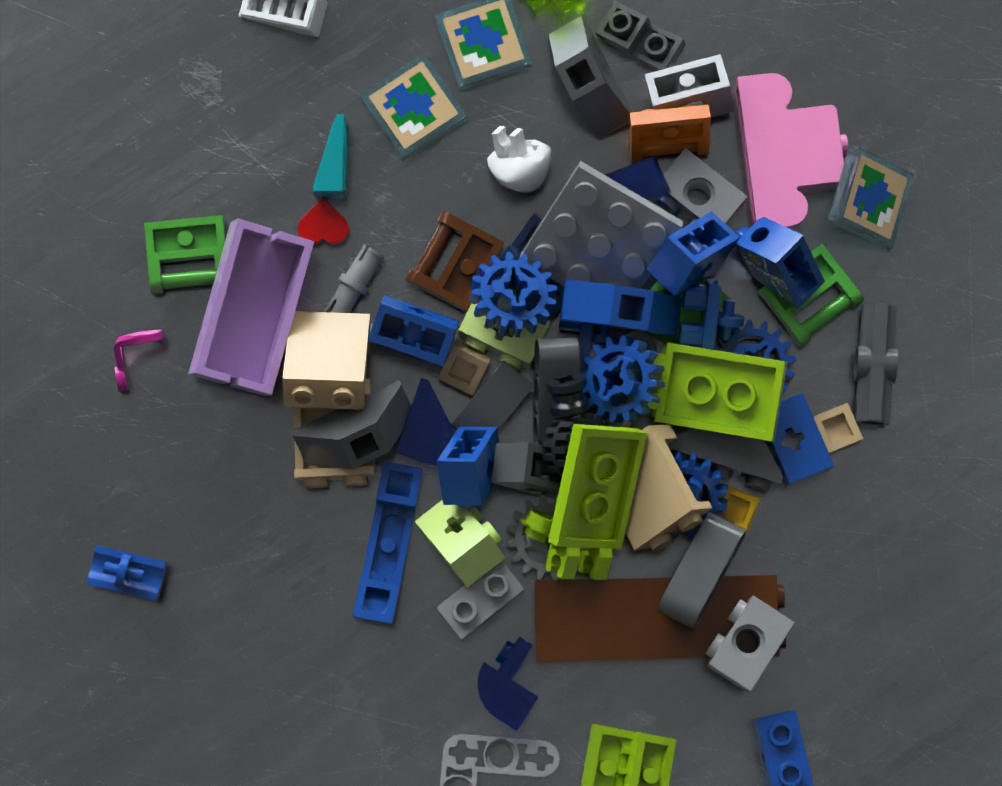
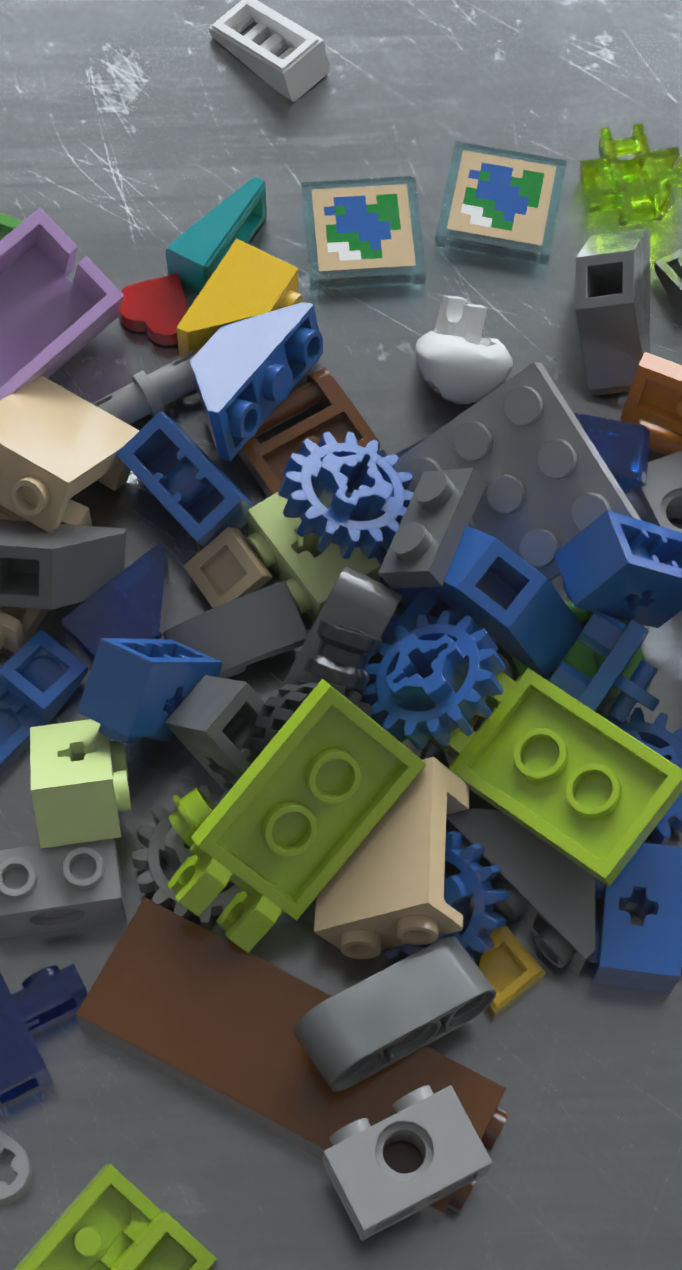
camera: 25 degrees right, 15 degrees down
none -> yellow slope [177,238,303,358]
none -> blue slope [190,302,324,461]
none -> dark grey plate [378,468,487,588]

